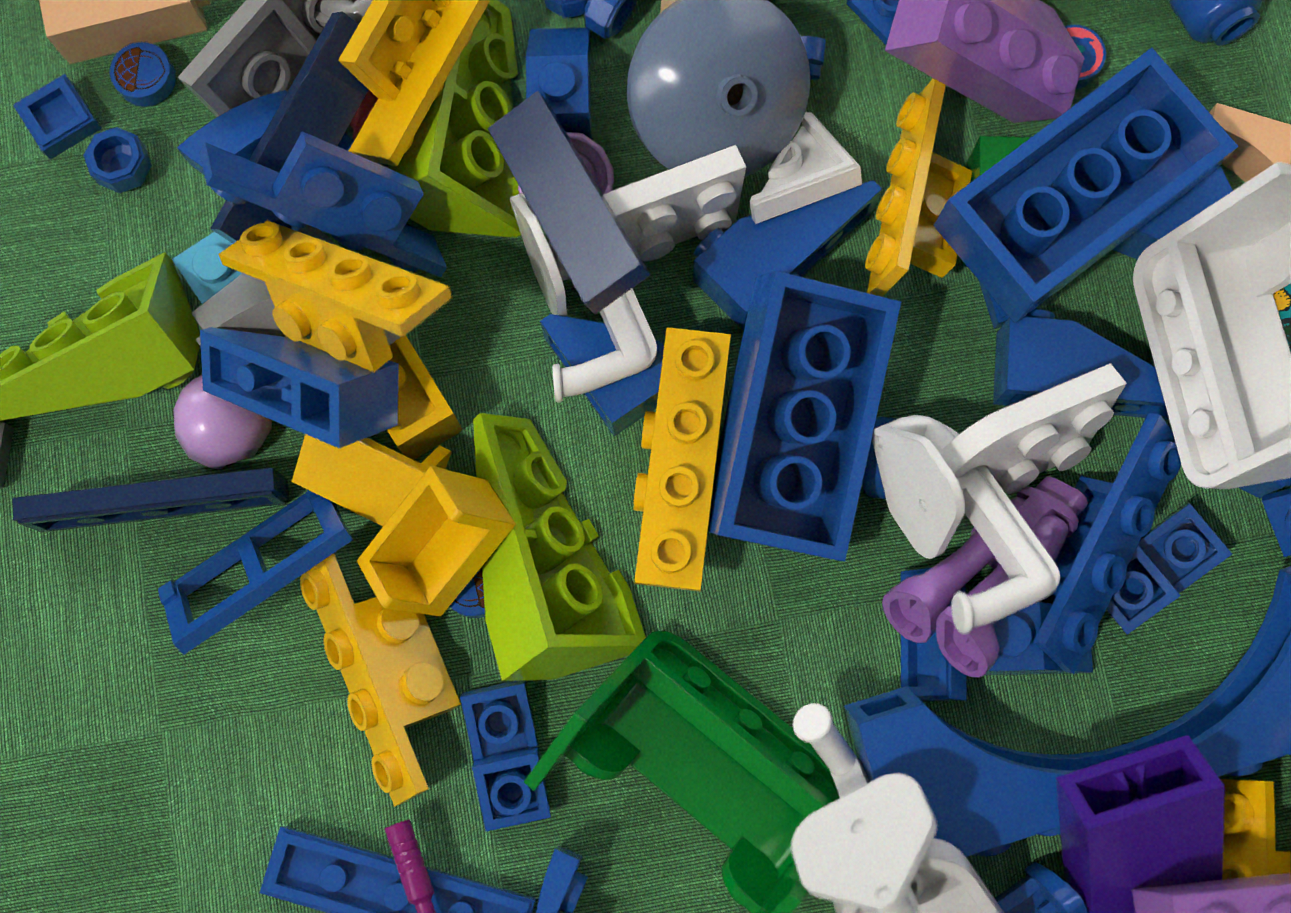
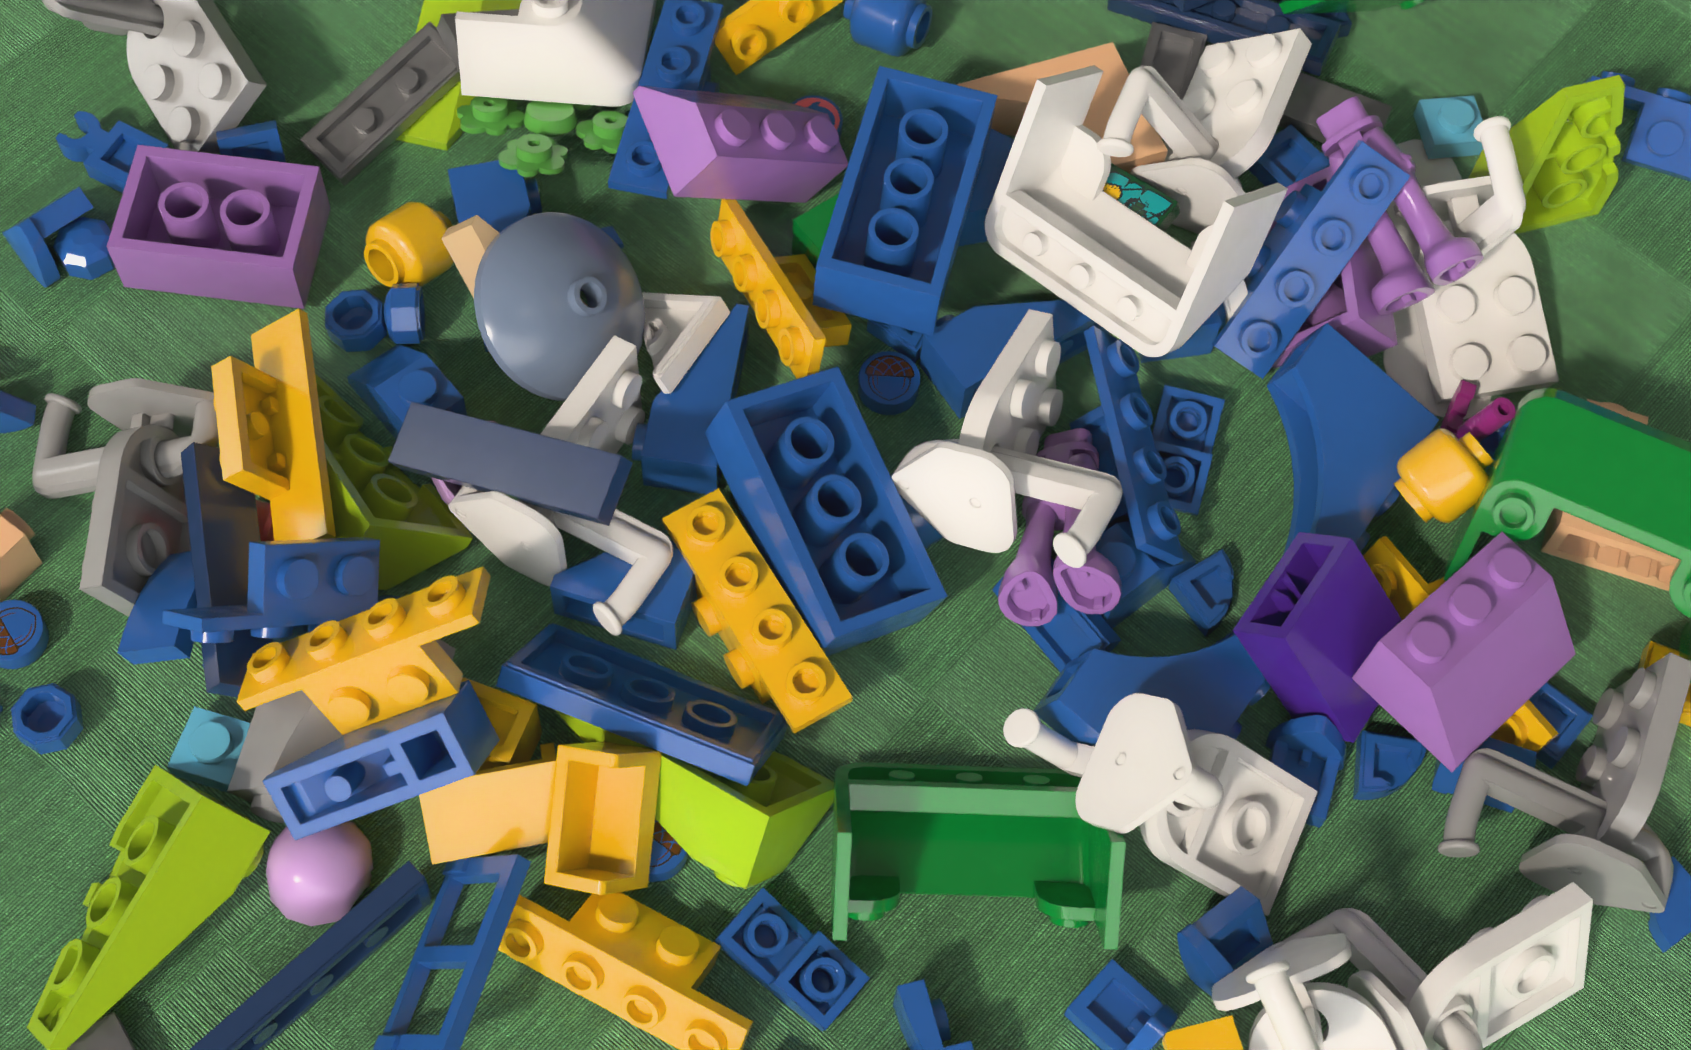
camera: 45 degrees left, 15 degrees down
none -> blue tile [496,623,788,786]
none -> blue tile [858,351,920,415]
none -> blue tile [1168,549,1234,637]

